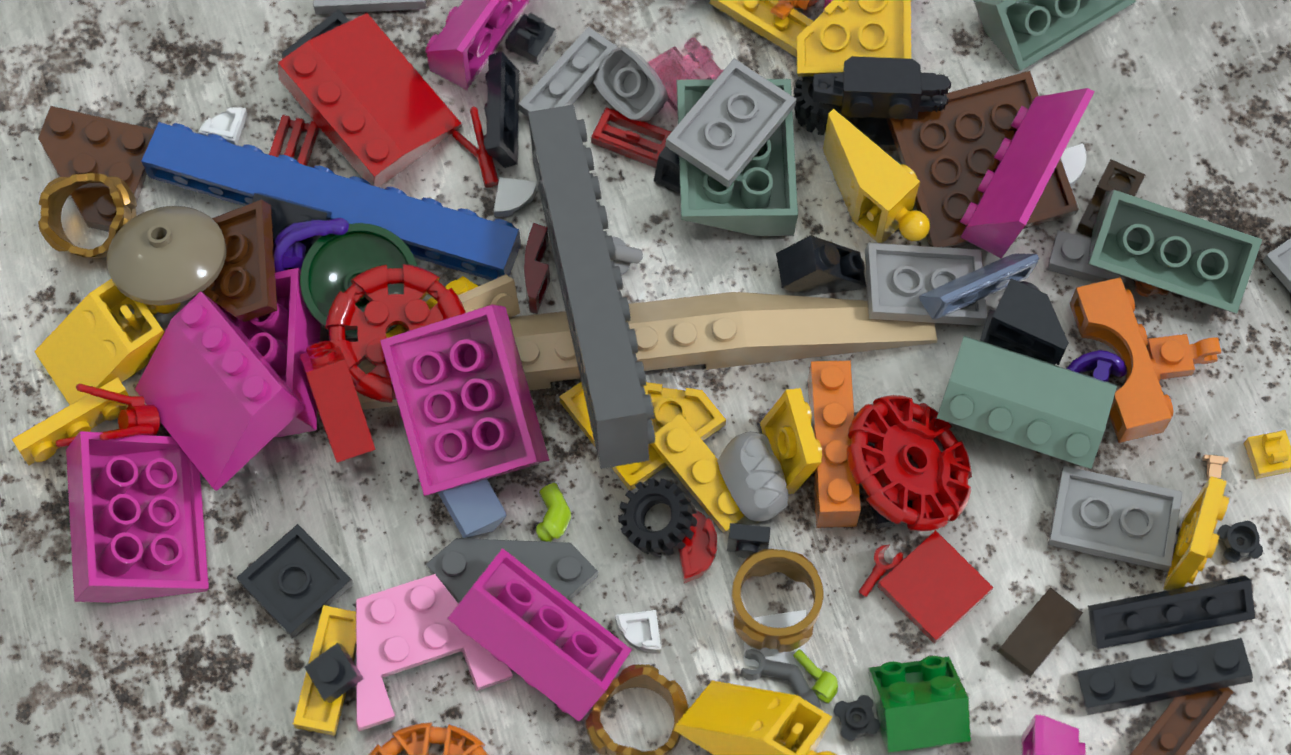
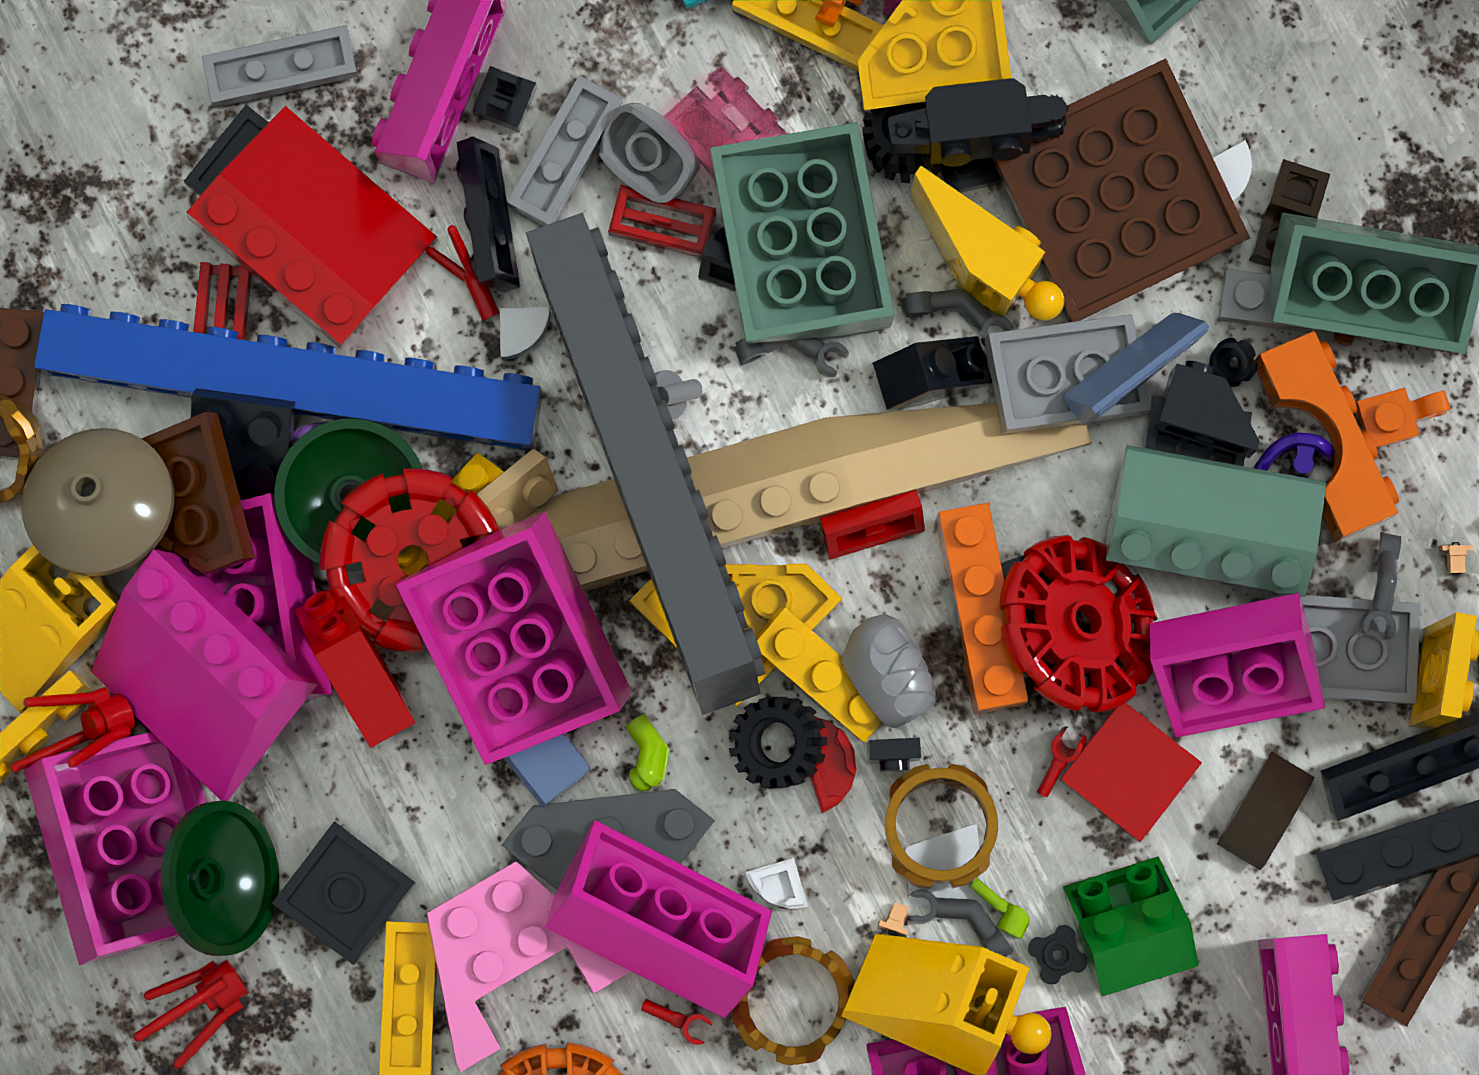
camera: 10 degrees left, 15 degrees up
white tile [198,107,248,145] -> none
dark purple piece [273,218,349,273] -> none
black plate [304,642,364,704] -> none
dark red slope [524,223,550,314] -> none
light grey plate [665,58,796,188] -> none
yellow plate [760,388,822,494] -> none
dark pink slope [960,88,1095,259] -> none
none -> red plant [133,959,249,1069]
none -> dark green dish [161,801,279,956]
none -> red hand [641,999,712,1045]
none -> dark grey arm [734,338,849,377]
none -> red tile [820,490,925,559]
none -> light nougat piece [877,902,909,937]
none -> dark grey arm [903,288,1014,347]
none -> dark pink slope [1150,593,1325,737]
none -> black plate [1209,338,1257,387]
none -> dark grey arm [1360,532,1401,640]

